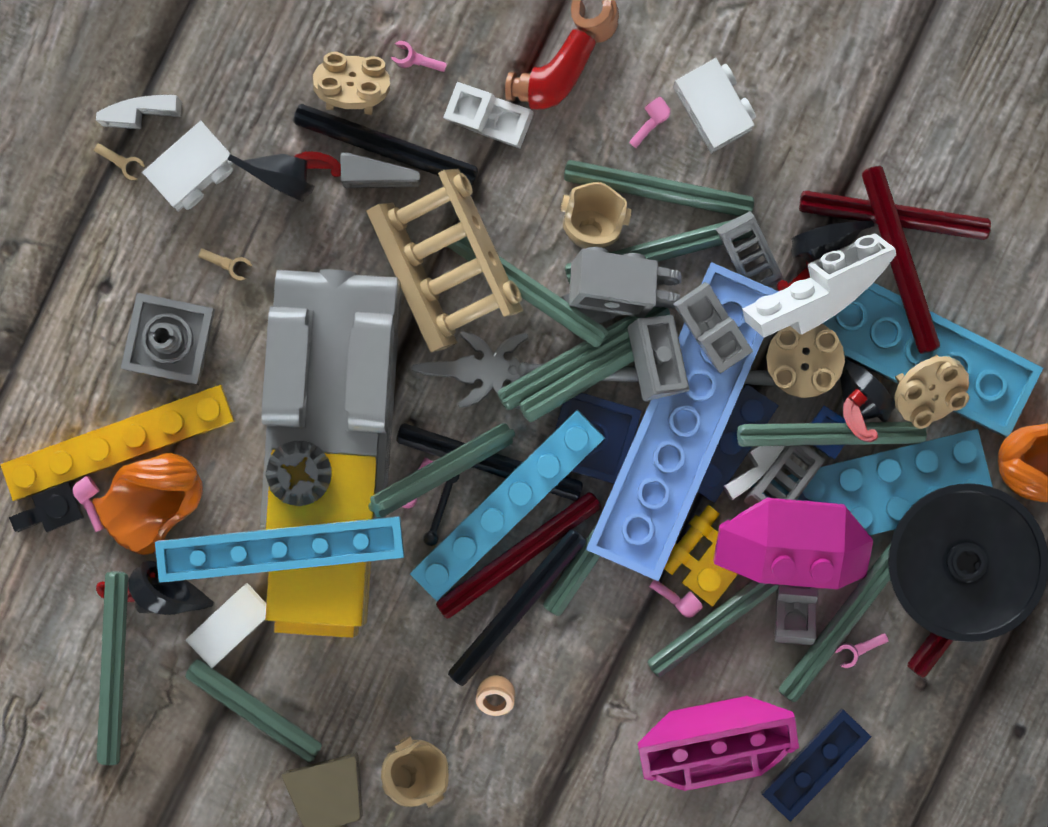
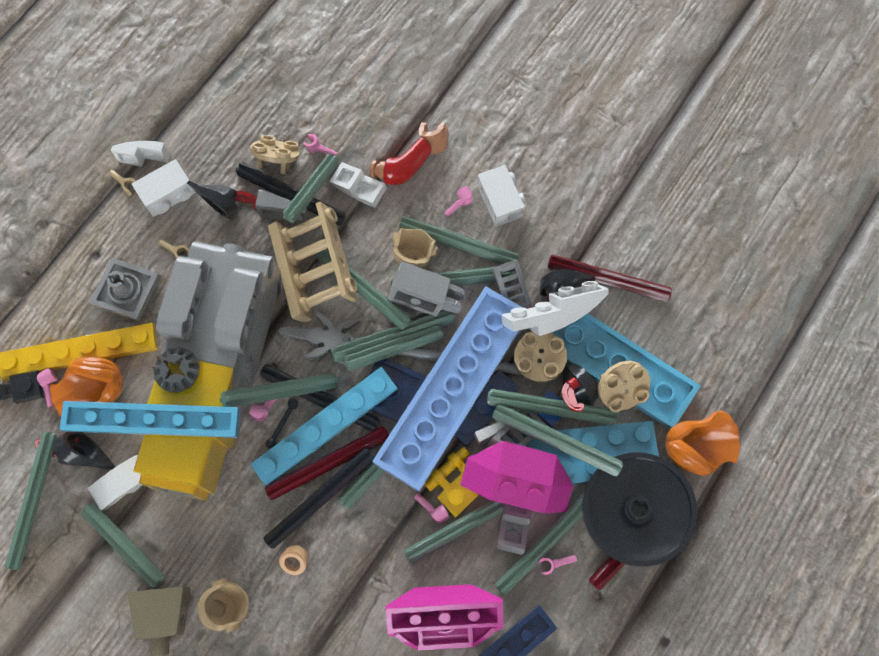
camera: 10 degrees right, 15 degrees down
light grey slope [628,315,690,401] -> none
light grey slope [673,282,753,374] -> none
dark red axle [862,166,940,354] -> none
none -> sand green axle [283,154,339,223]
none -> sand green axle [493,404,623,476]

